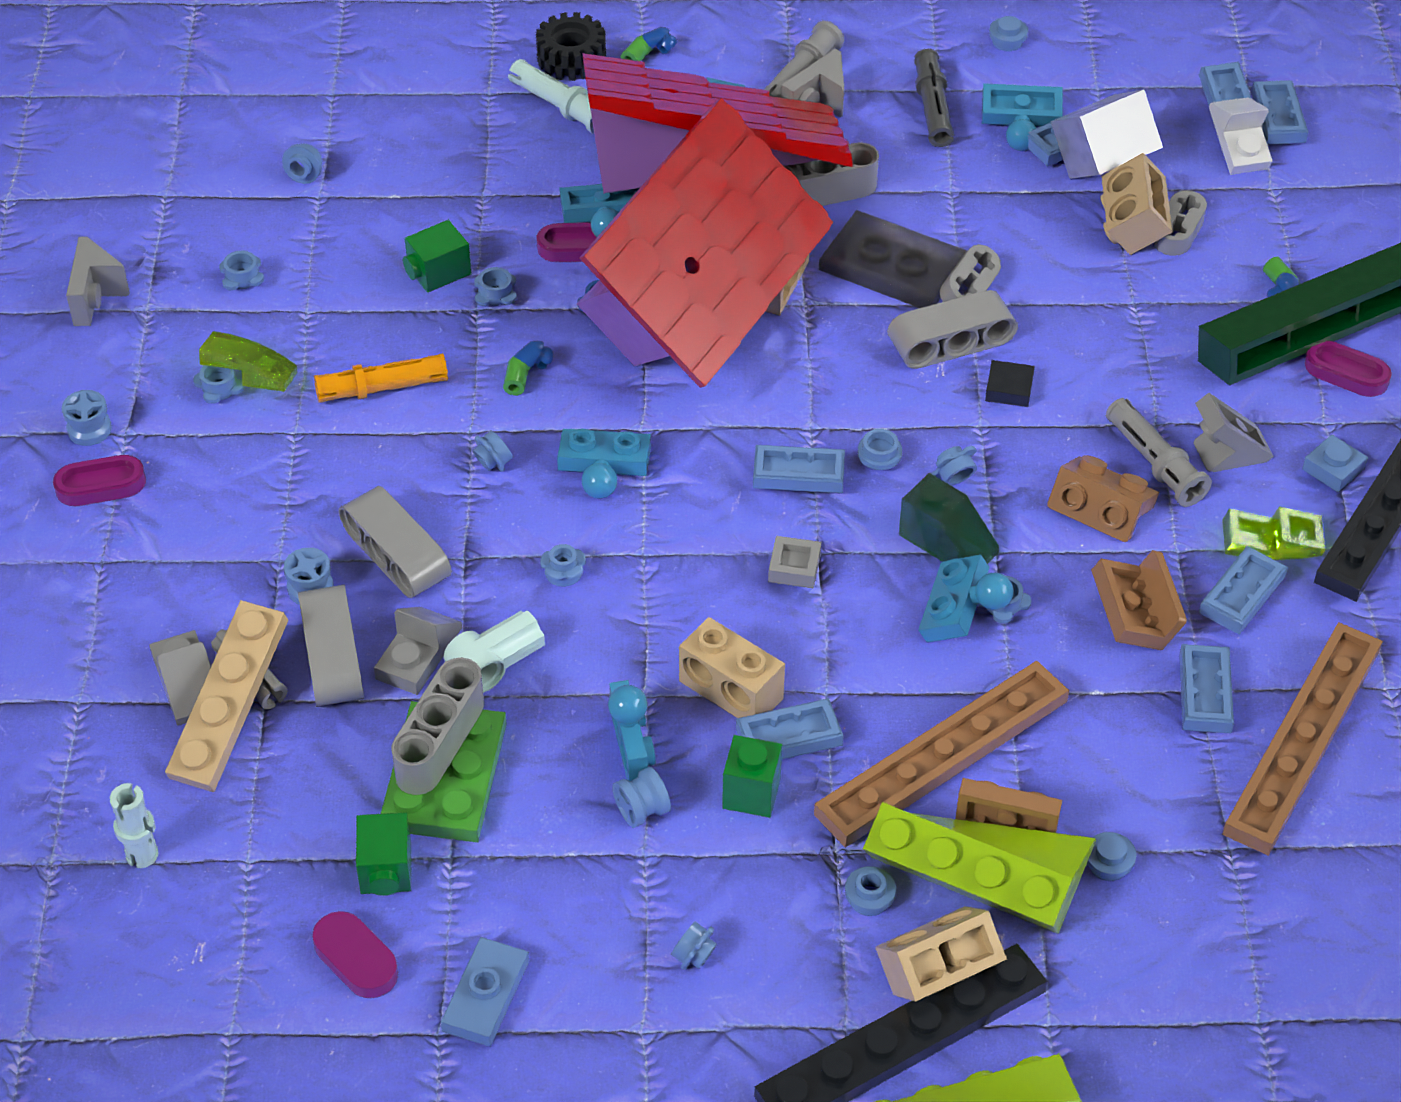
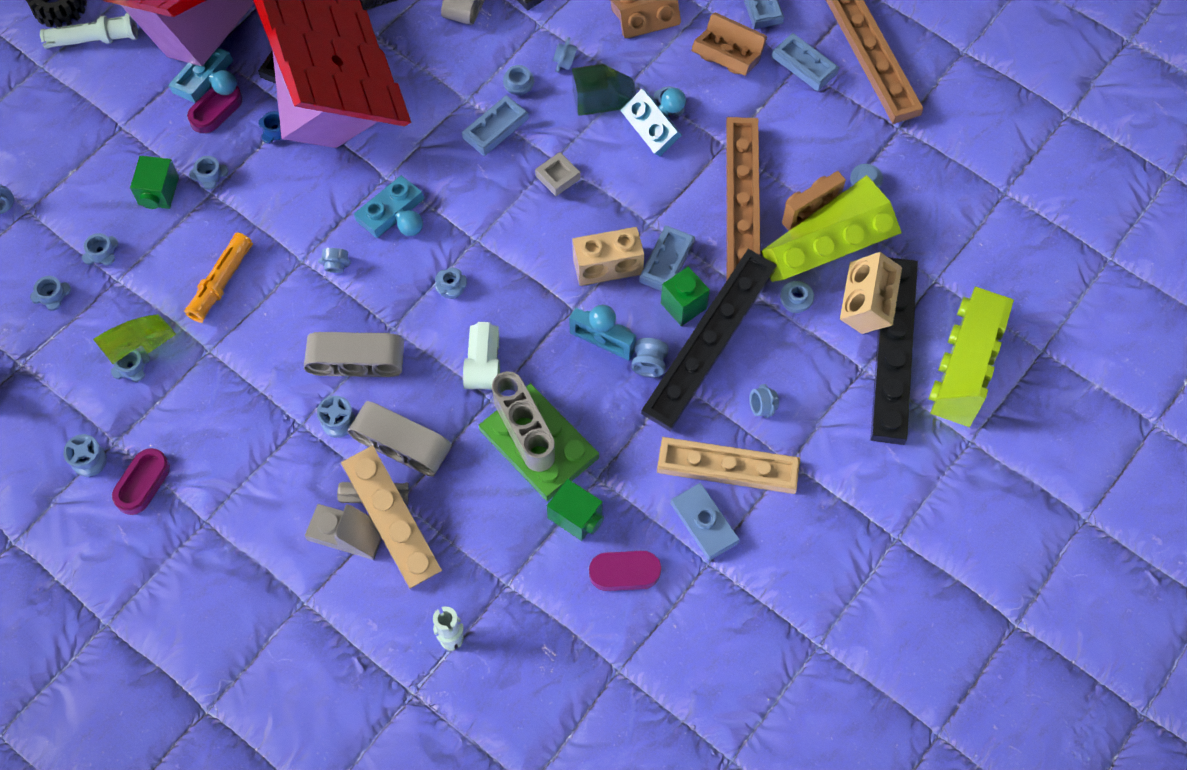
camera: 50 degrees left, 15 degrees up
light grey slope [374,607,462,695] -> none
arm [503,341,554,396] -> none
none -> medium blue plate [82,233,118,265]
none -> black plate [641,248,777,432]
none -> tan tile [657,437,800,494]

